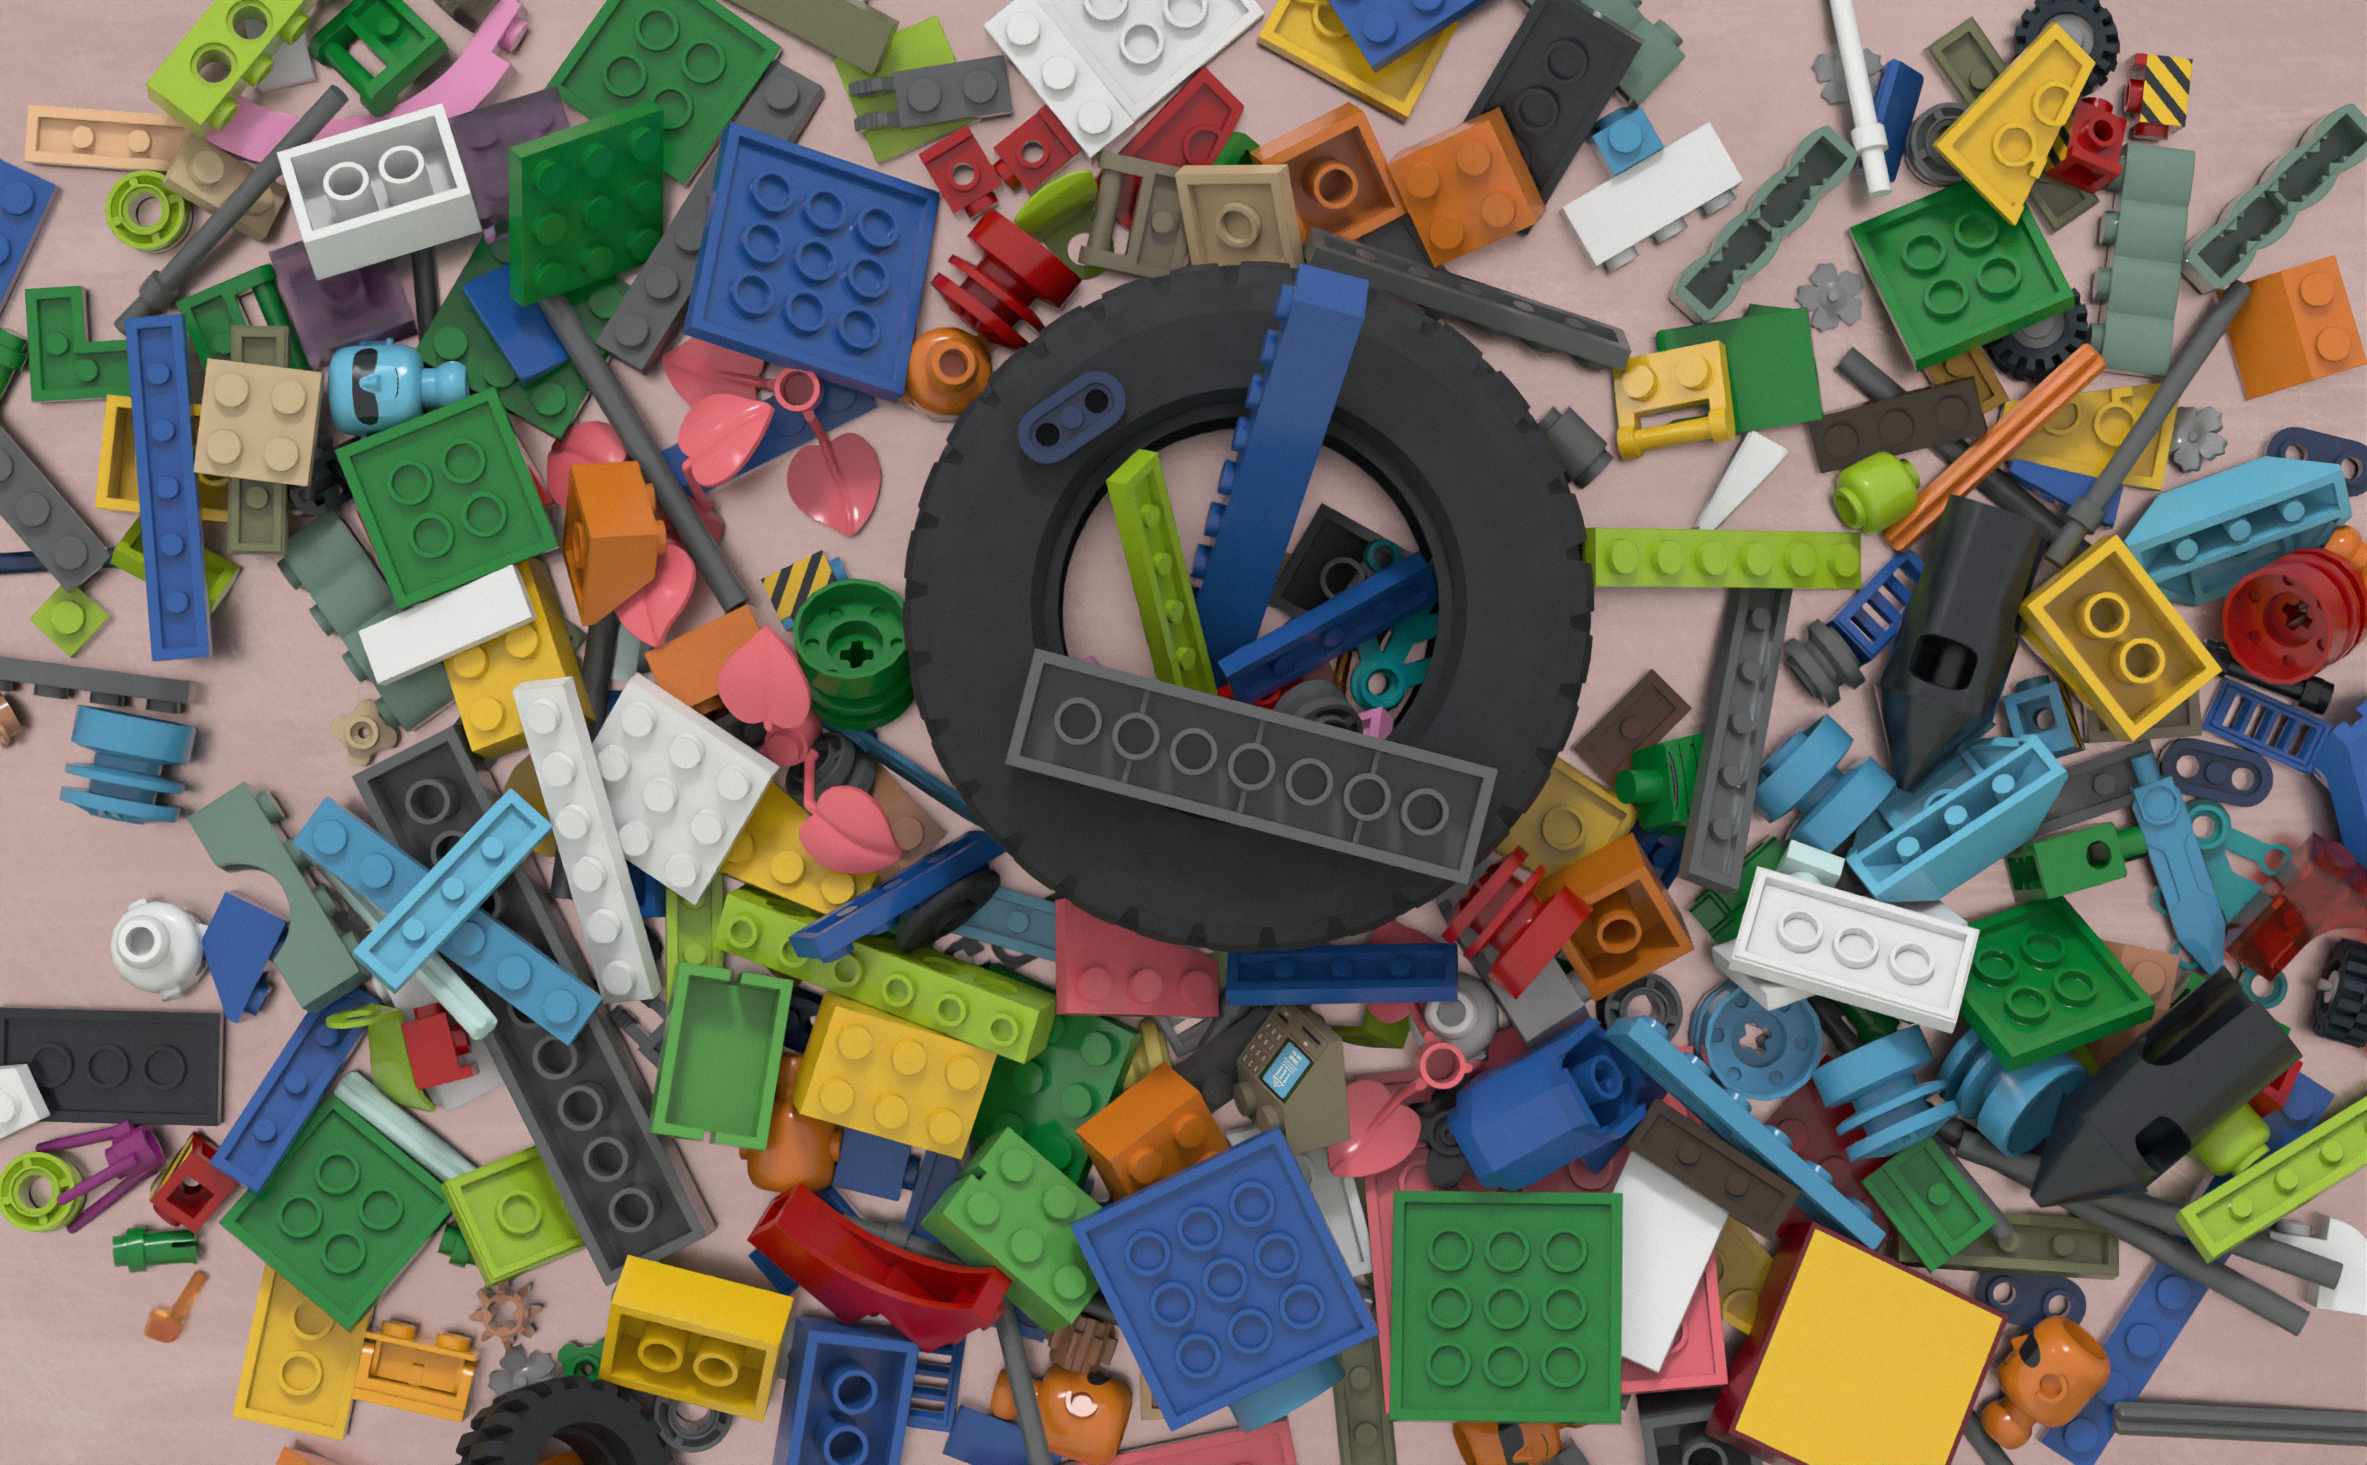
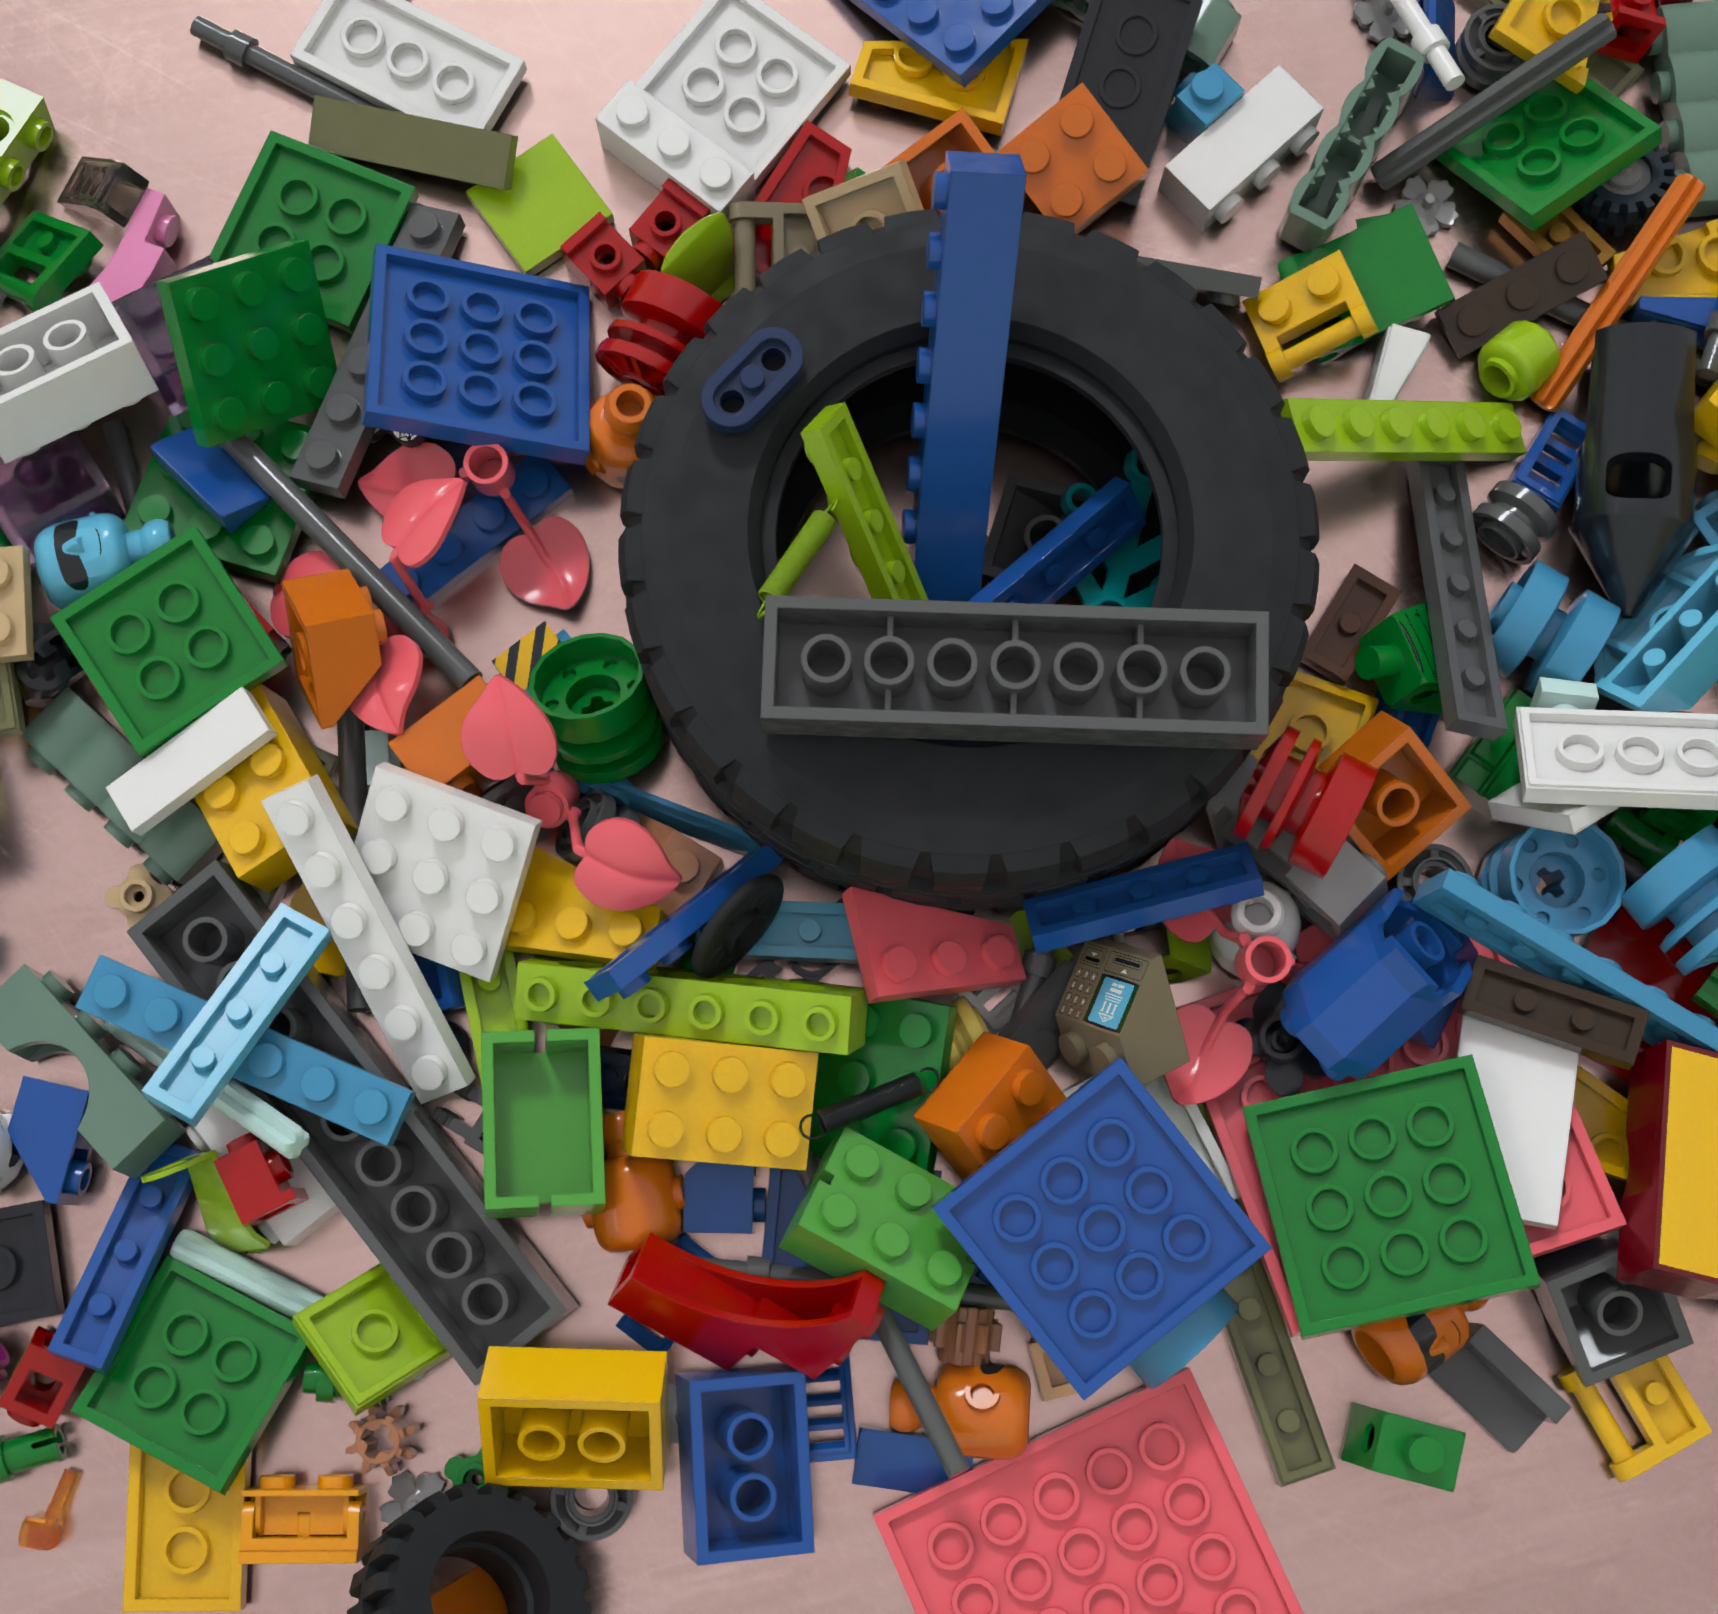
camera: 15 degrees left, 10 degrees down
dark grey hinge [848,55,1013,132] -> none
none -> lime piece [757,499,839,619]
none -> black piece [799,1067,940,1140]
none -> dark grey axle [1370,13,1617,190]

